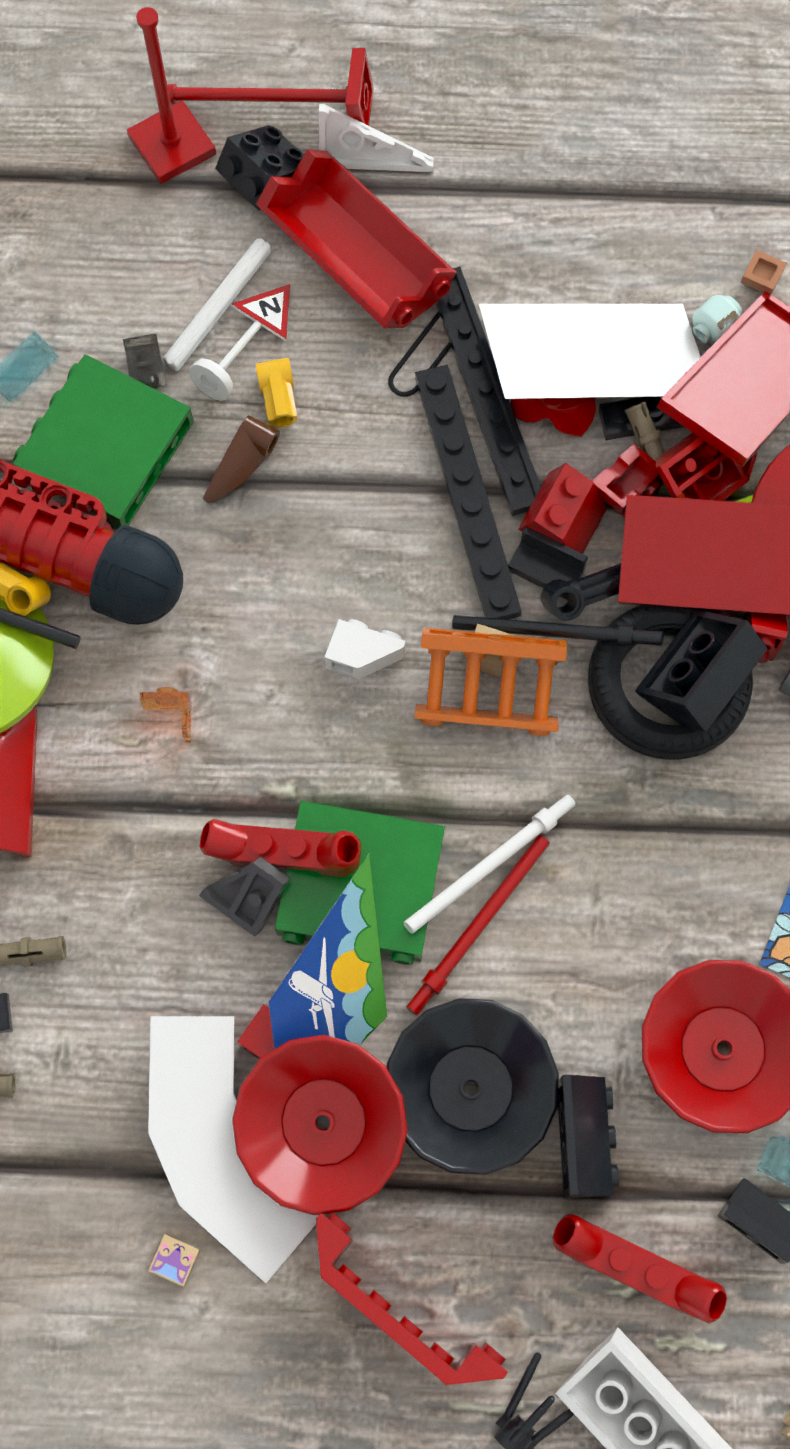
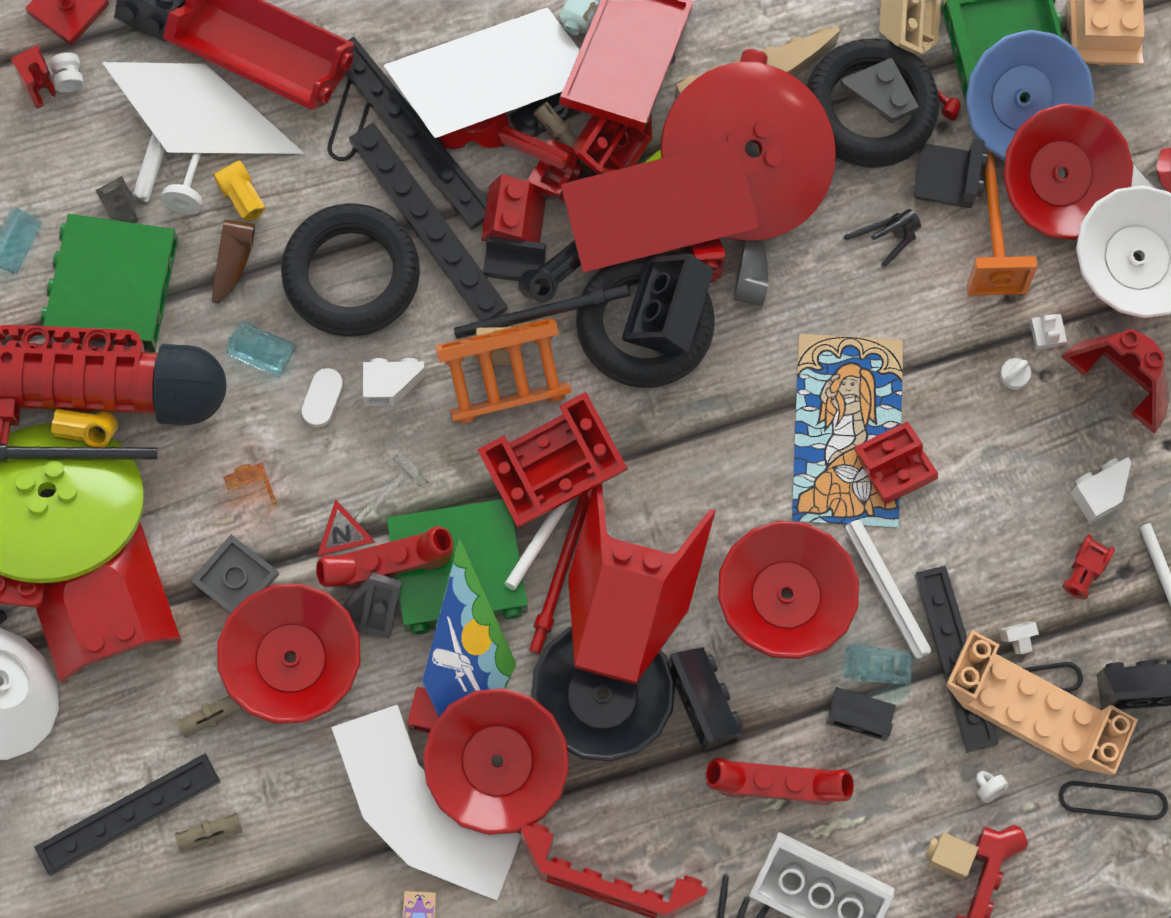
camera: 25 degrees left, 0 degrees up
none -> red hinge [11,45,56,109]
none -> white wheel [49,53,84,93]
none -> white sticker [102,62,305,154]
none -> dark grey plate [191,534,280,614]
none -> red dish [217,583,361,724]
none -> clear light blue slope [227,321,296,377]
none -> black tyre [281,203,420,337]
none -> white tile [302,368,343,428]
none -> clear piece [317,451,429,557]
none -> red slope [477,392,628,528]
none -> red axle [498,126,572,170]
none -> red windscreen [568,484,716,685]

